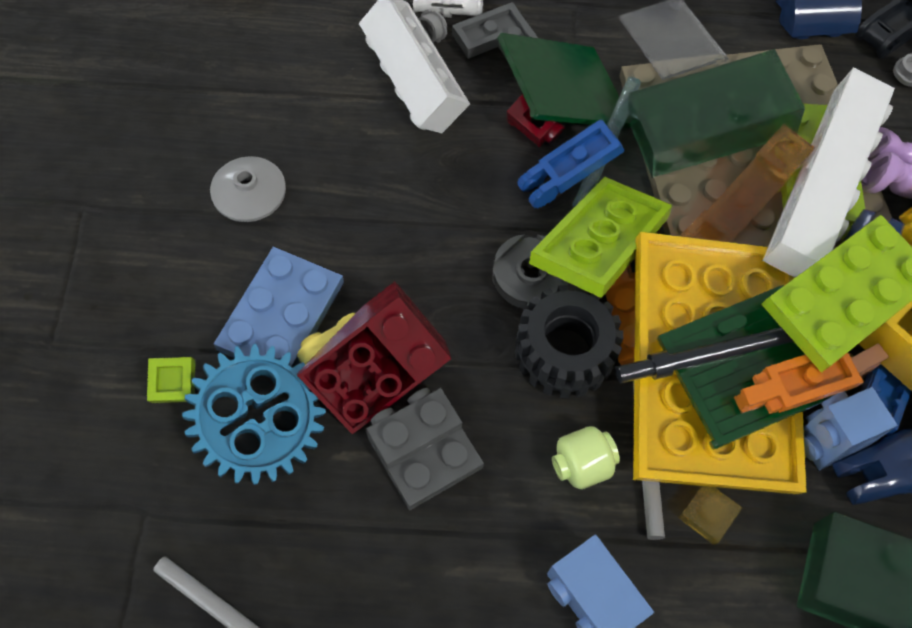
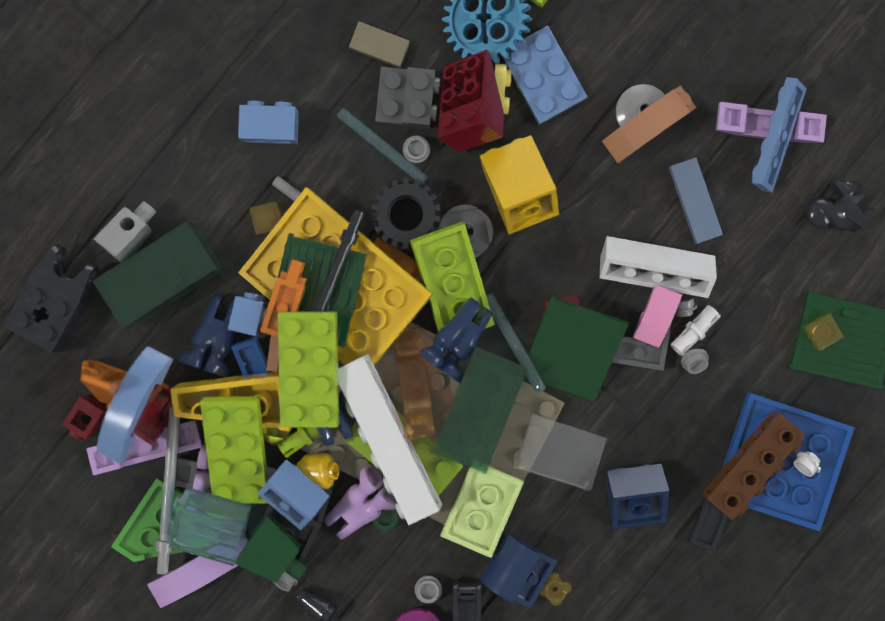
camera: 130 degrees right, 25 degrees up
blue hinge [517,120,624,209] -> none
yellowish green head [552,426,620,489] -> none
none -> clear light blue bar [337,108,428,184]
none -> dark tan tile [349,22,410,68]
none -> light grey plate [403,136,430,163]
none -> dark blue piece [418,297,493,383]
none -> yellowish green tile [440,459,524,558]
none -> yellow slope [480,135,559,234]
none -> nougat arch [602,86,696,163]
none -> bright pink slope [632,285,682,348]
none -> sand blue tile [669,158,723,244]
none -> lavender slope [716,102,827,143]
none -> medium blue plate [752,77,807,193]

